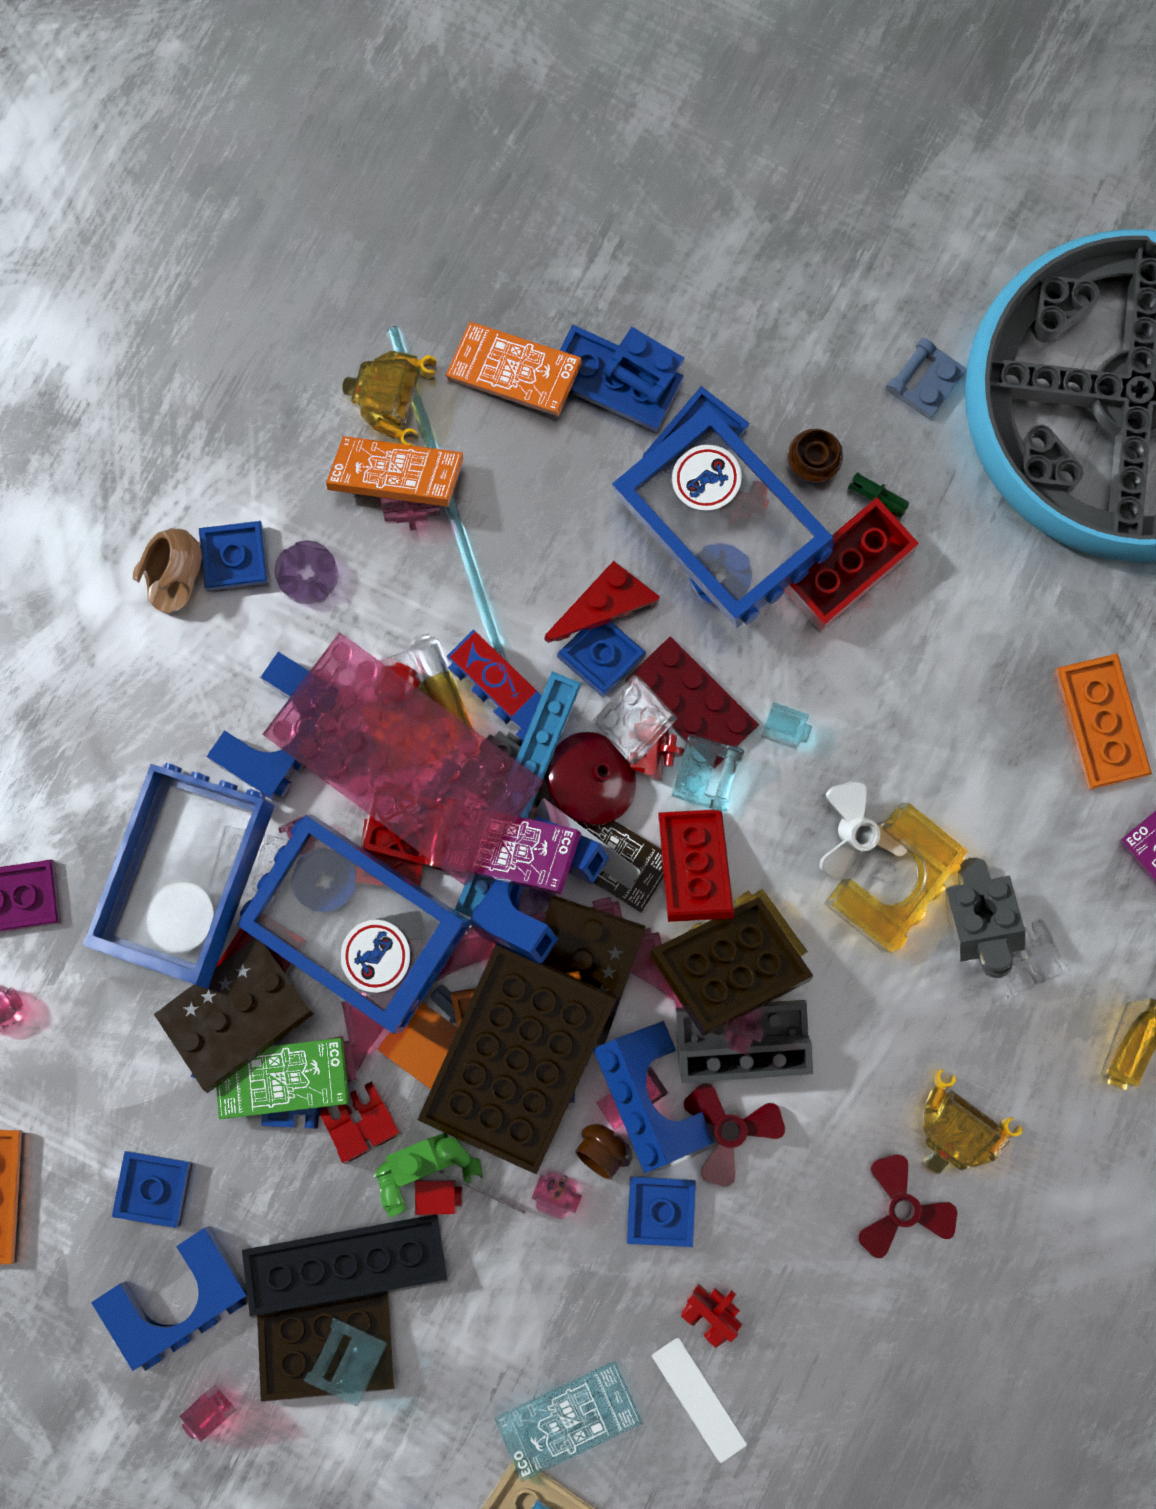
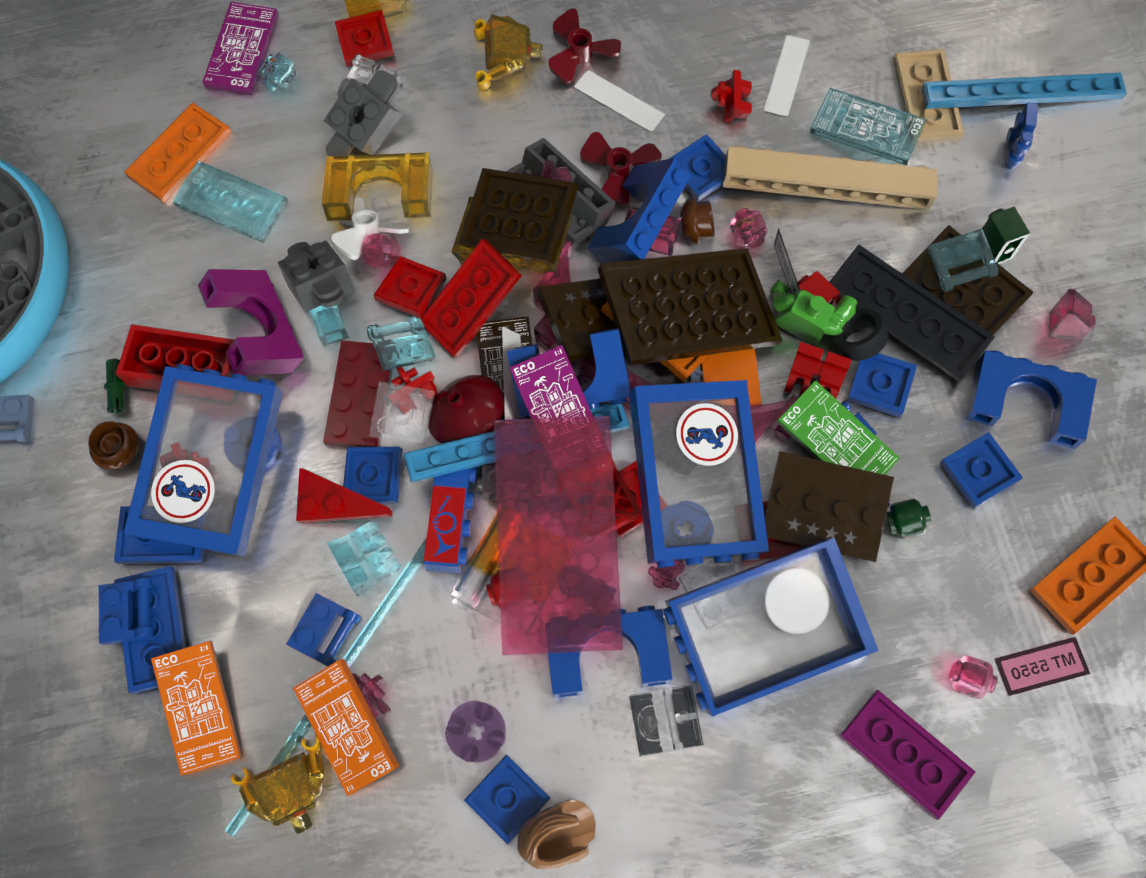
camera: 125 degrees left, 10 degrees down
none -> clear light blue tile [172,161,289,243]
none -> magenta arch [198,269,304,376]
none -> clear light blue head [259,52,297,92]
none -> dark grey brick [278,240,354,312]
none -> blue plate [286,593,361,667]
none -> clear light blue legs [327,521,401,597]
none -> red plate [334,10,394,67]
none -> clear pink head [361,233,401,268]
none -> red plate [374,256,447,318]
none -> white sticker [574,70,665,132]
none -> clear slope [629,685,704,757]
none -> tan brick [723,146,937,210]
none -> black tyre [832,308,888,361]
none -> blue plate [847,353,917,418]
none -> dark green head [886,498,932,539]
none -> dark green brick [974,206,1030,264]

